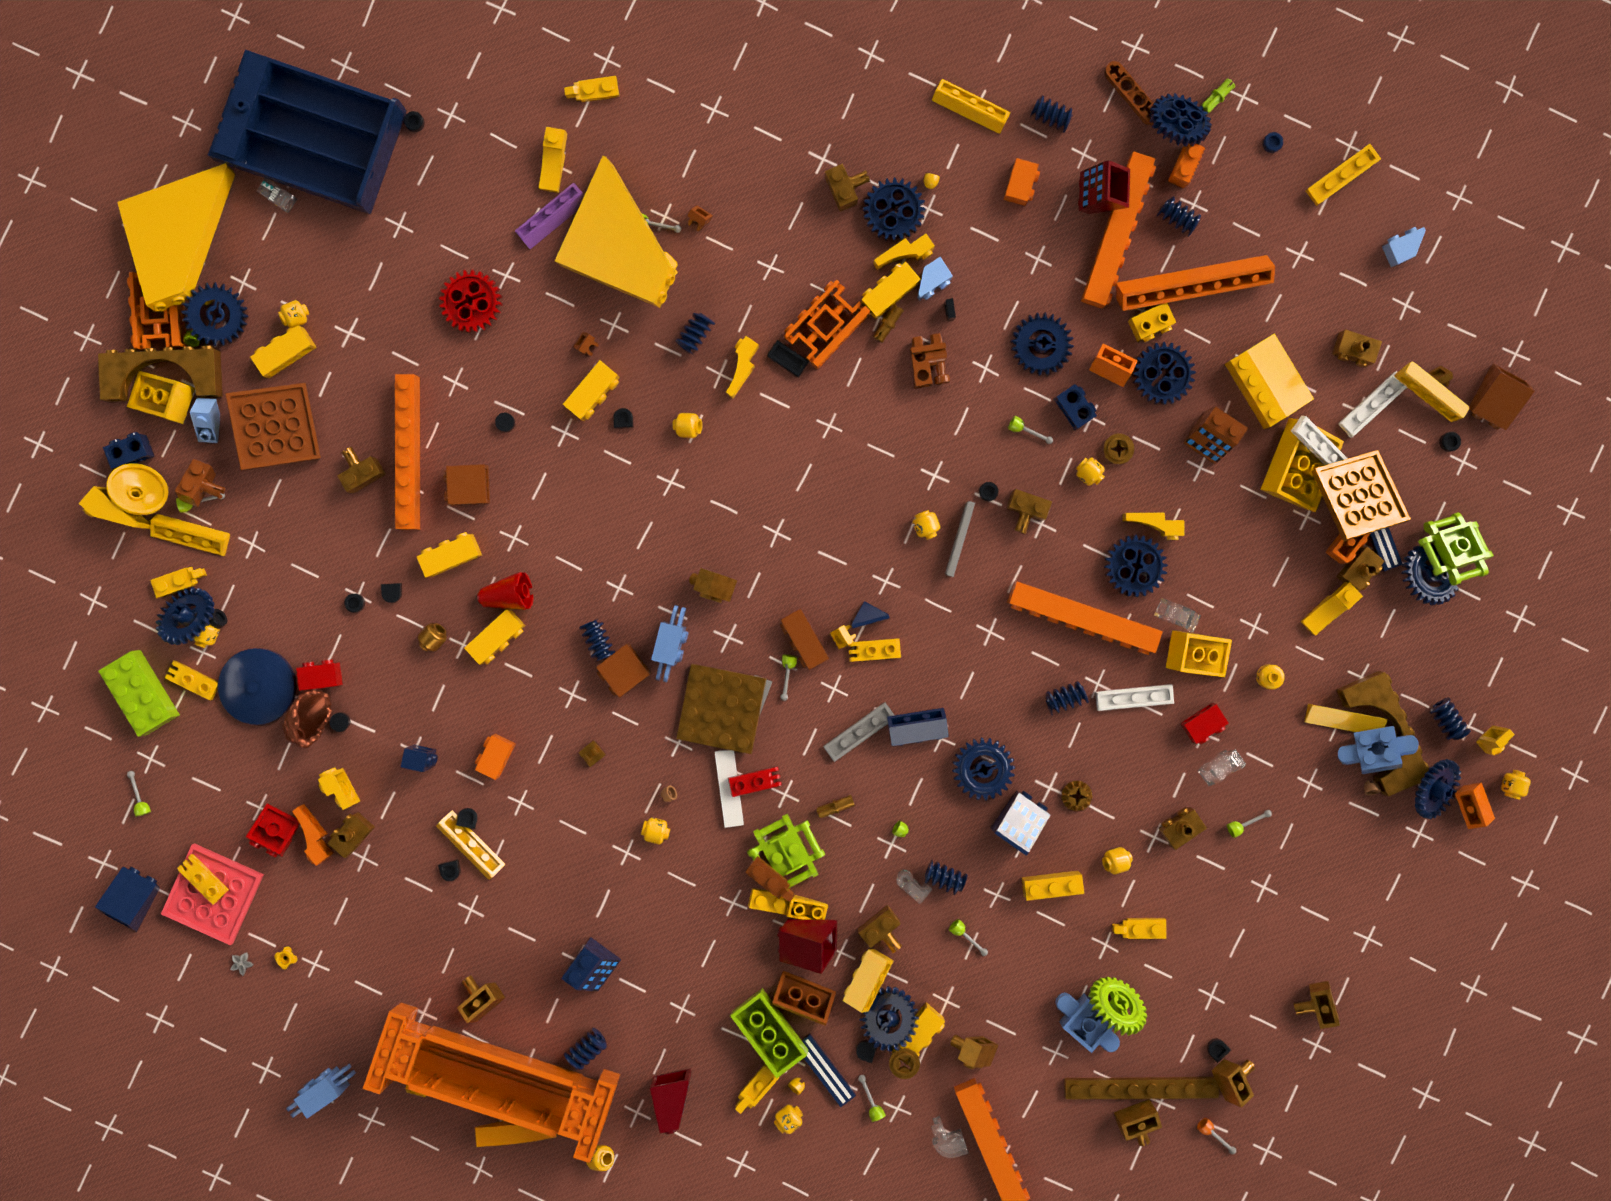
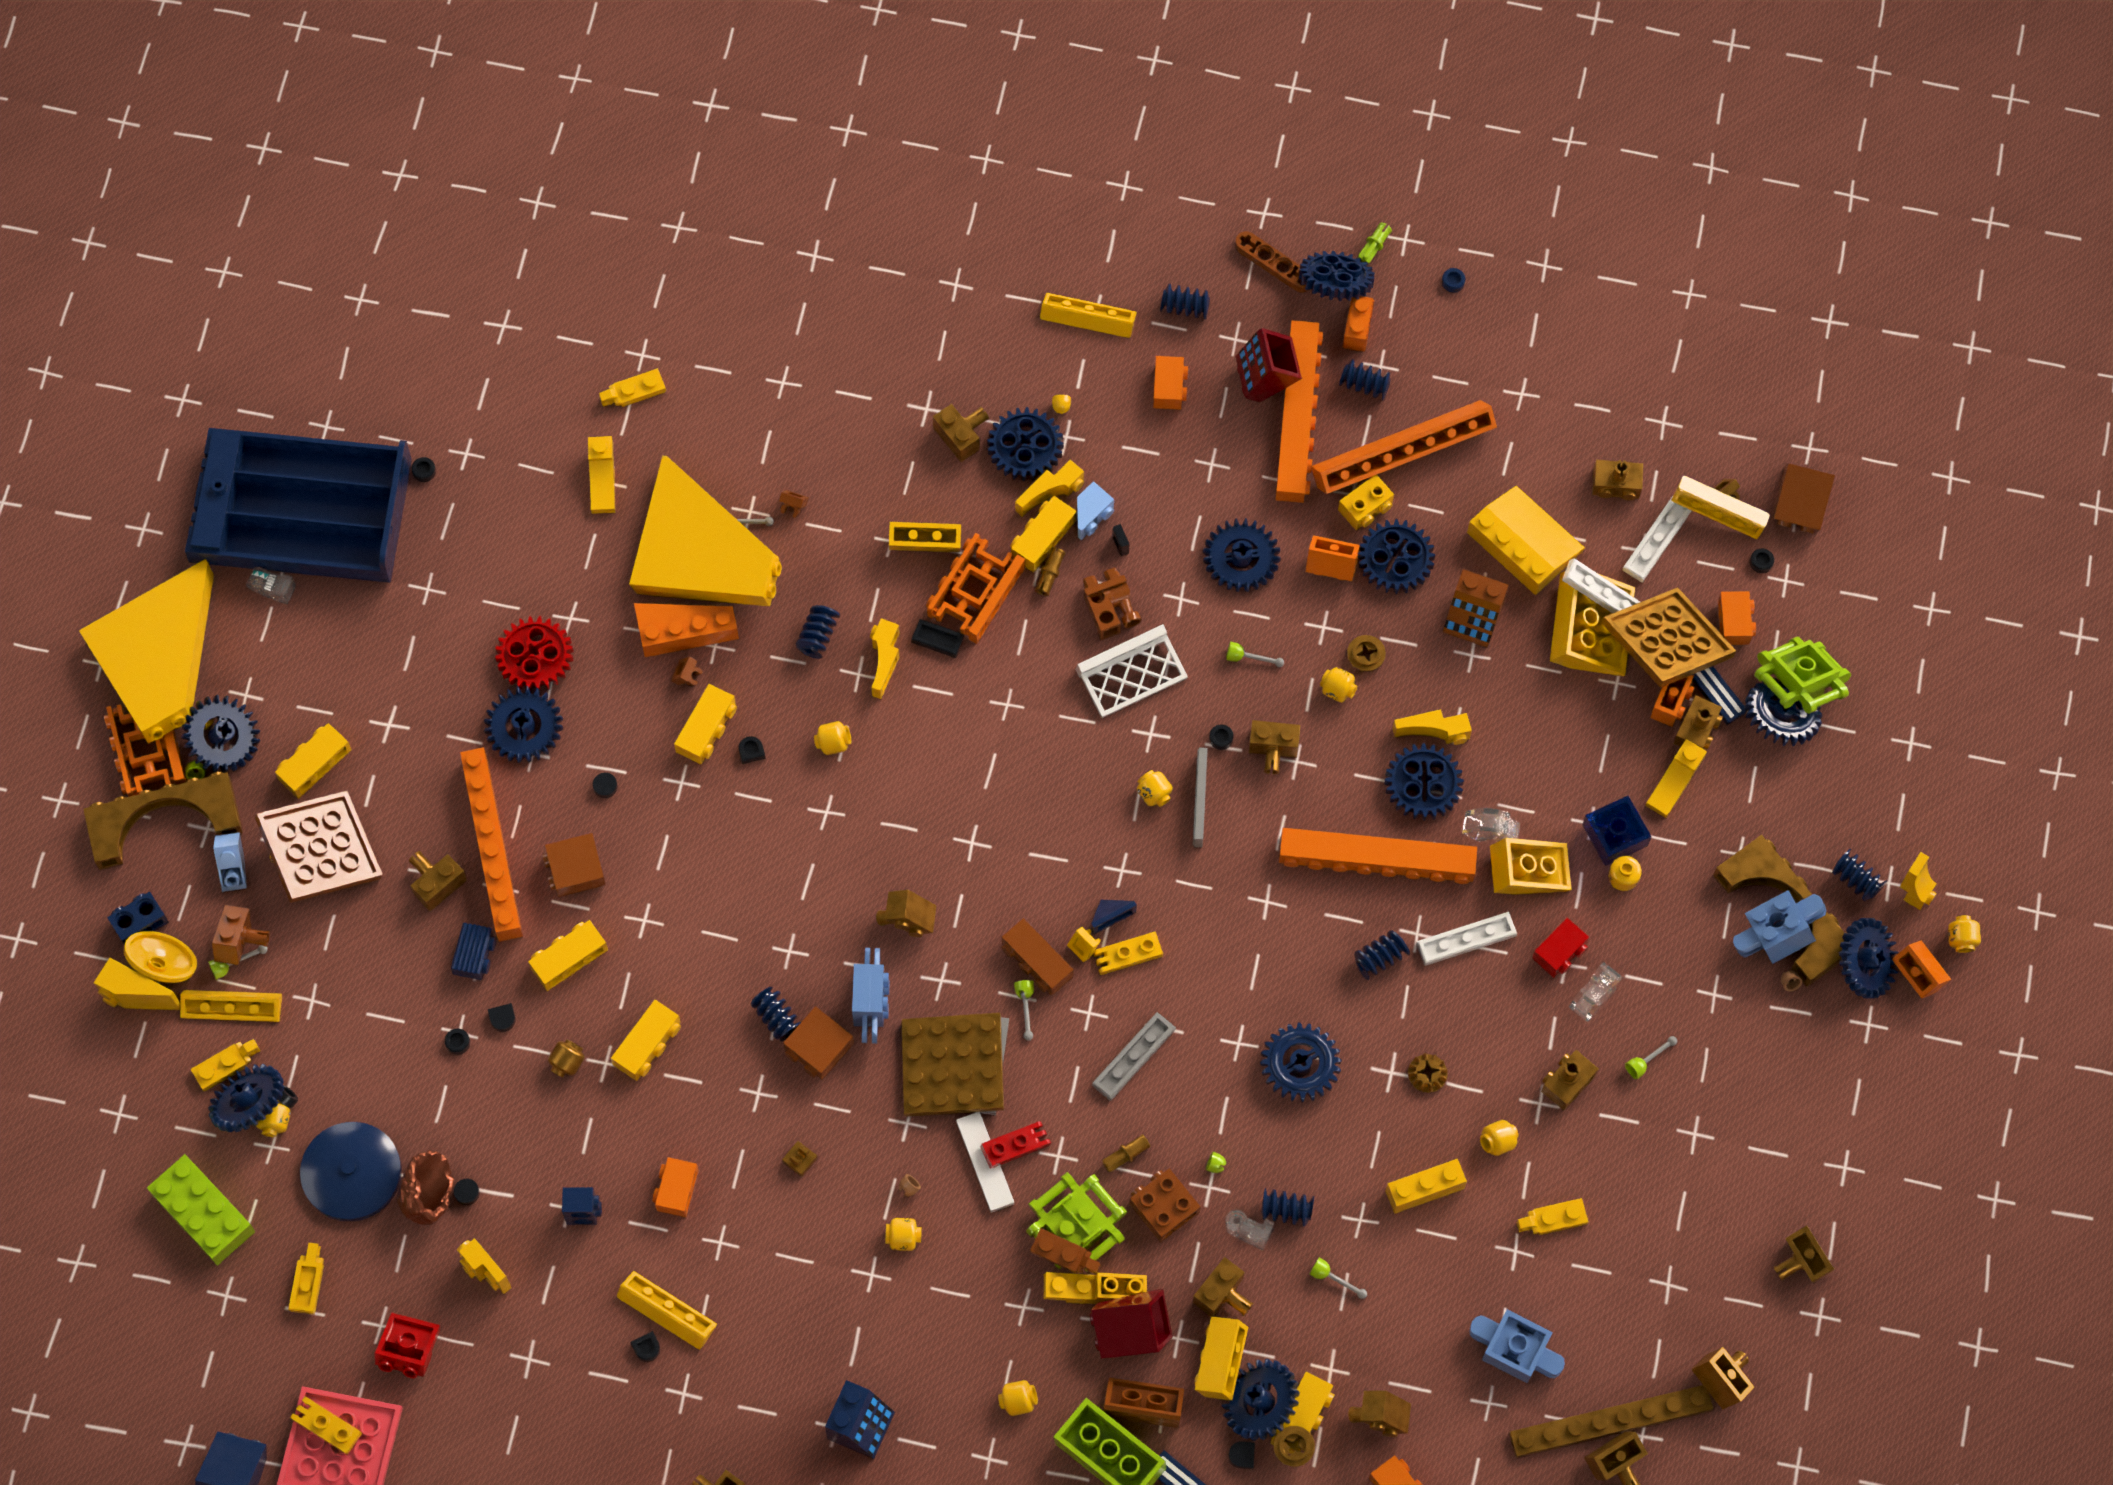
camera: 15 degrees left, 20 degrees down
yellow slope [127,371,195,424] -> none
hinge [127,771,151,817] -> none
yellow hinge [165,660,218,700] -> none
yellow head [278,300,309,328] -> none
orange slope [292,804,334,866] -> none
red brick [296,659,343,691] -> none
pearl gold brick [328,812,375,858] -> none
black tile [455,808,477,829] -> none
red cone [477,572,534,610] -> none
medium lavender slope [515,183,584,249] -> none
brick [887,708,949,746] -> none
slope [990,791,1050,856] -> none
dark blue brick [1054,384,1097,430] -> none
lime gear [1088,977,1147,1036] -> none
orange hinge [1197,1117,1236,1154] -> none
black tile [1207,1038,1231,1063] -> none
yellow slope [1304,704,1387,732] -> none
yellow plate [1305,144,1381,206] -> none
light blue slope [1382,227,1426,268] -> none
none -> yellow hinge [288,1243,324,1315]
none -> dark blue brick [451,922,496,980]
none -> dark blue gear [484,686,563,763]
none -> orange wedge [634,603,739,657]
none -> yellow brick [889,522,961,552]
none -> yellow head [998,1380,1038,1416]
none -> white fence [1075,624,1188,718]
none -> dark orange brick [1129,1168,1201,1243]
none -> clear blue brick [1582,795,1652,866]
none -> orange brick [1717,591,1756,645]

